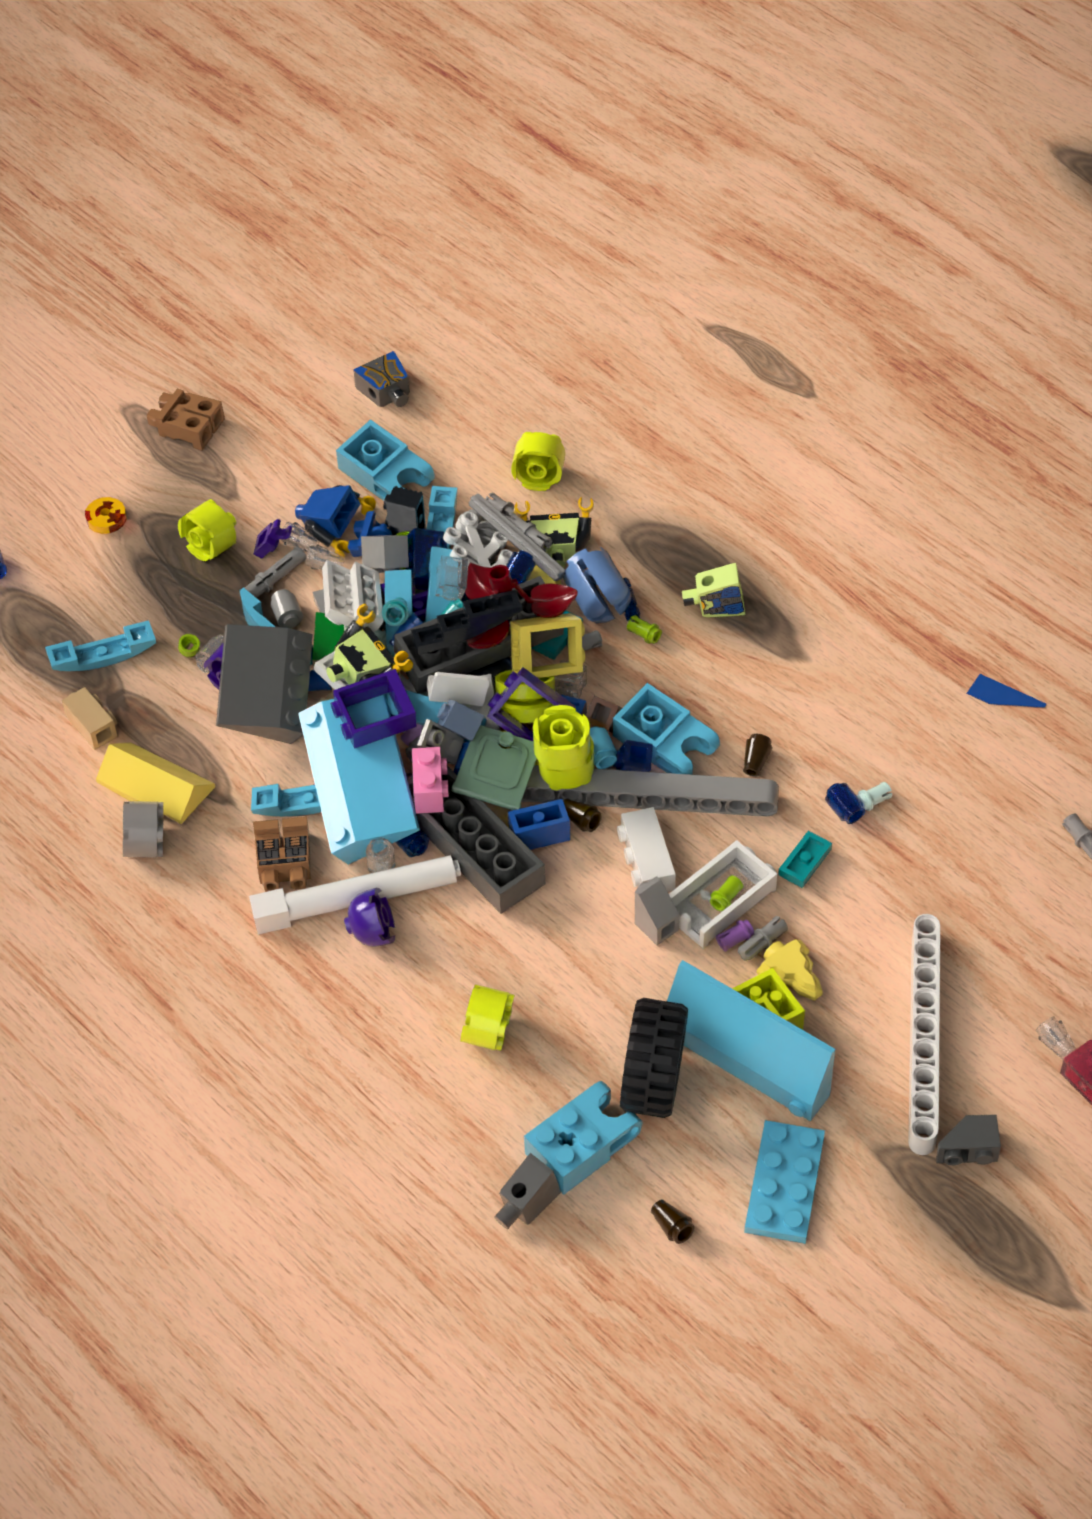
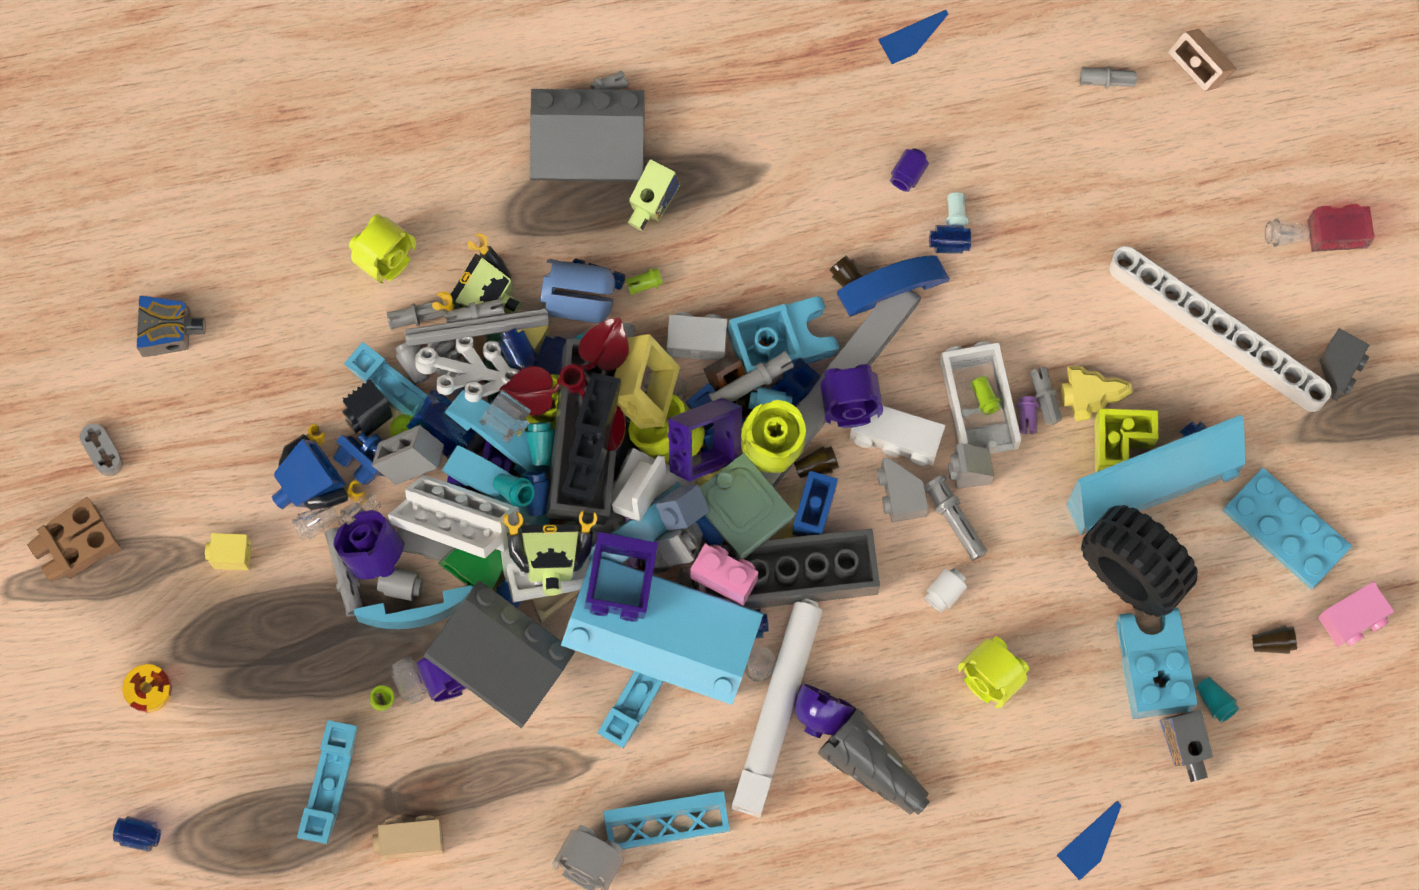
camera: 60 degrees left, 20 degrees up
light yellow slope [96,742,215,824] -> none
neon yellow brick [178,499,237,561] -> none
dark purple plate [253,519,292,559] -> none
medium nougat hips [253,816,311,892] -> none
medium azure brick [336,419,435,501] -> none
teal plate [778,830,832,888] -> none
none -> light grey beam [80,424,123,476]
none -> light yellow brick [205,533,252,570]
none -> dark purple brick [333,510,404,579]
none -> slope [530,89,645,182]
none -> light grey pin [590,70,628,90]
none -> medium azure fence [603,791,730,850]
none -> white brick [667,312,727,361]
none -> light grey pin [709,351,794,402]
none -> dark grey cone [818,708,930,815]
none -> dark purple brick [820,364,883,428]
none -> blue slope [837,255,950,317]
none -> light grey slope [877,458,928,522]
none -> dark purple brick [890,148,929,192]
none -> light grey pin [924,475,988,561]
none -> white brick [924,568,967,613]
none -> blue sticker [1057,801,1121,881]
none -> teal cone [1196,677,1239,723]
none -> bright pink brick [1318,582,1394,647]

